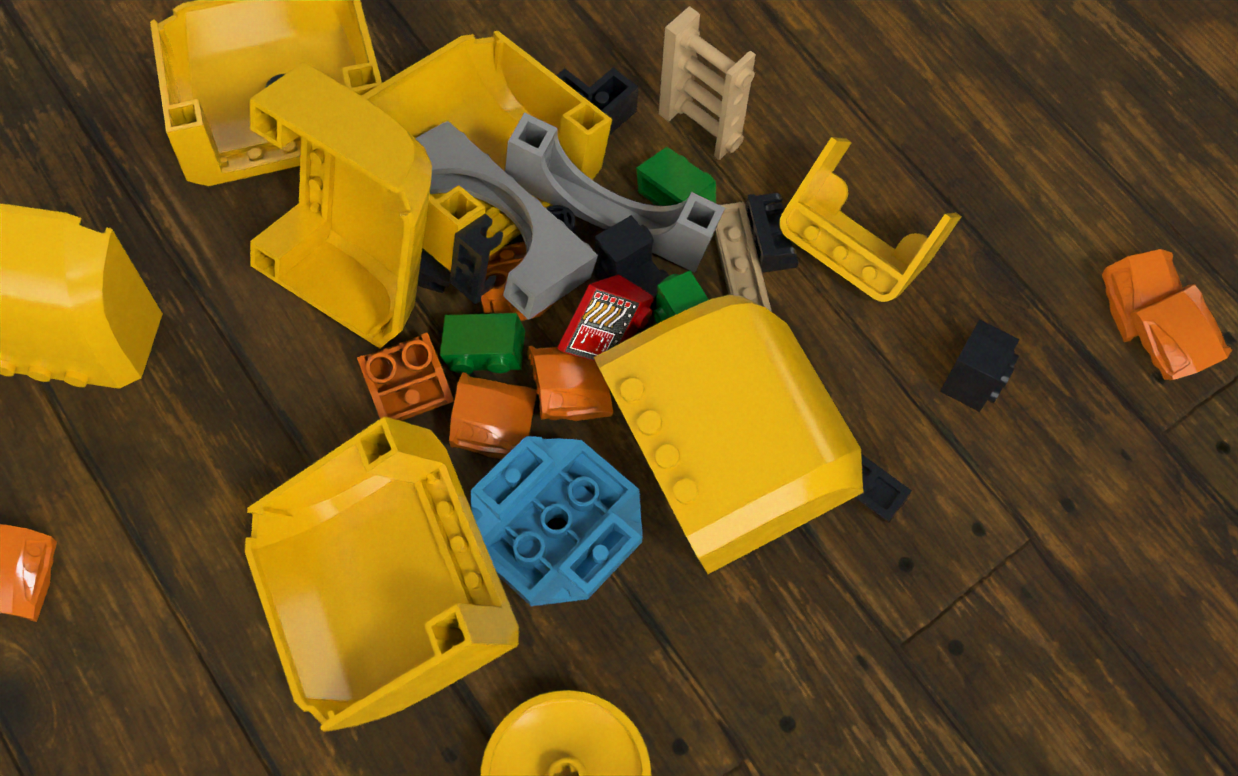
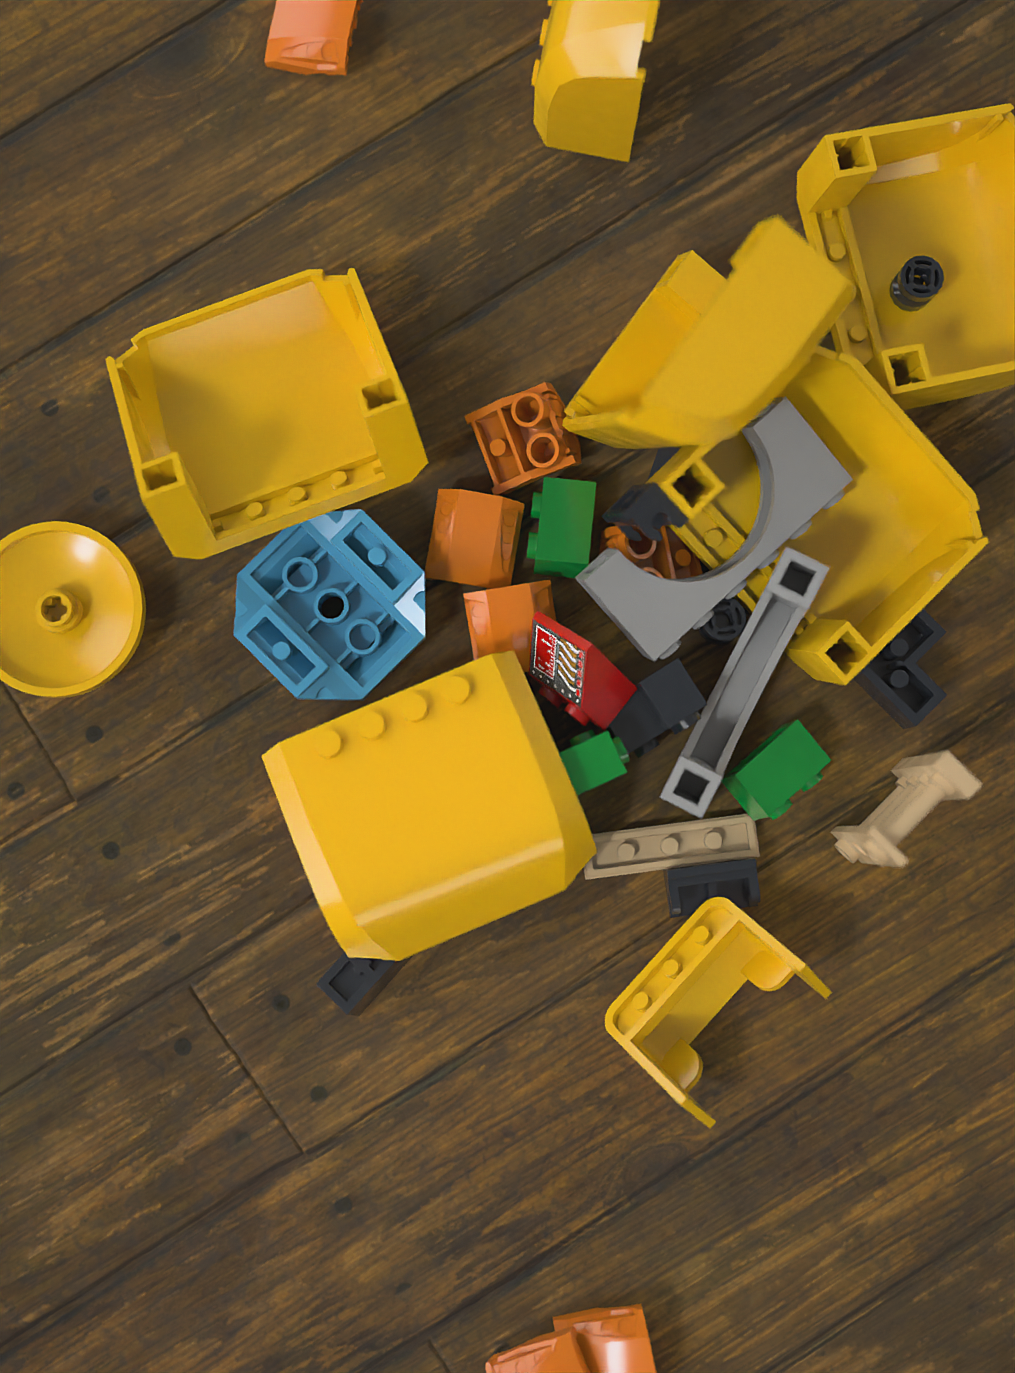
camera: 95 degrees right, 20 degrees up
black brick [940,319,1020,412] -> none

